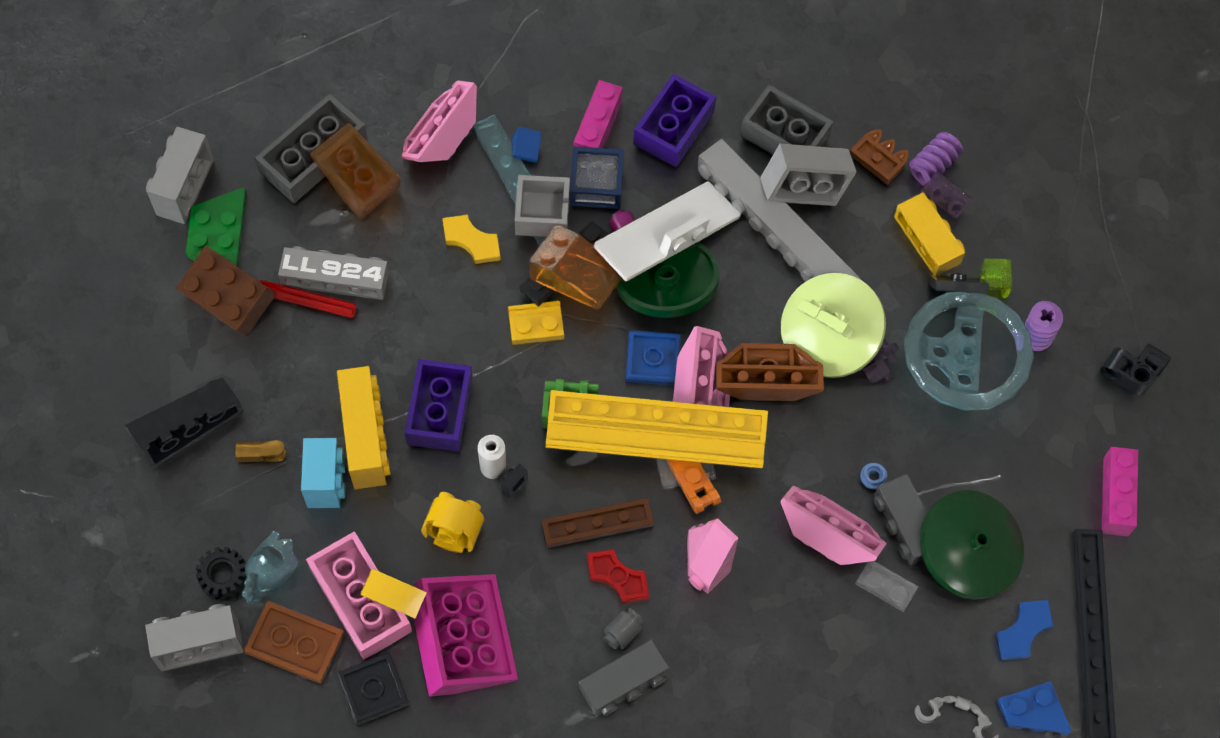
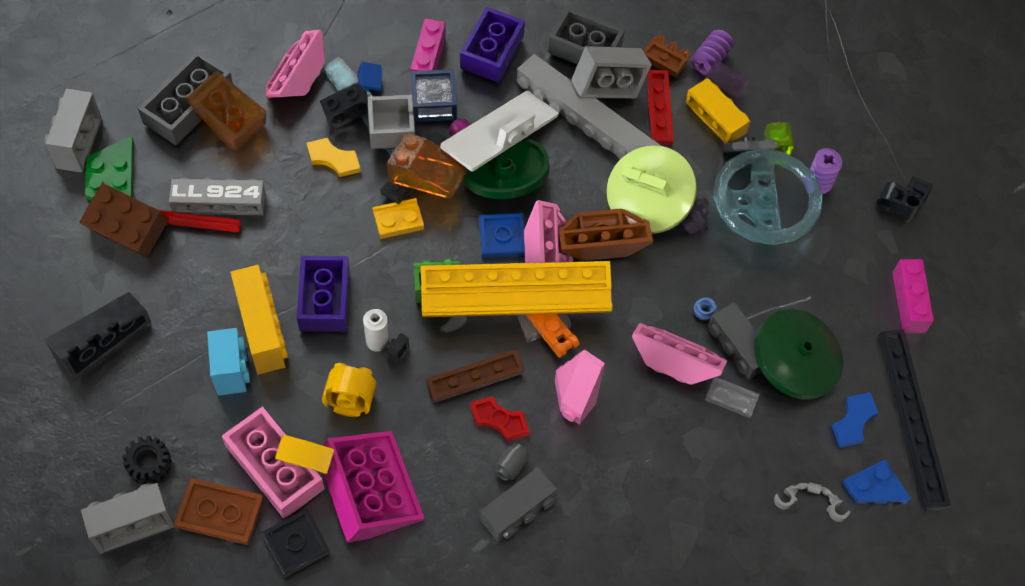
camera: 10 degrees left, 5 degrees down
pearl gold bar [235,440,287,462] -> none
clear light blue piece [242,531,298,604] -> none
none -> black brick [320,81,368,129]
none -> red plate [646,70,674,146]

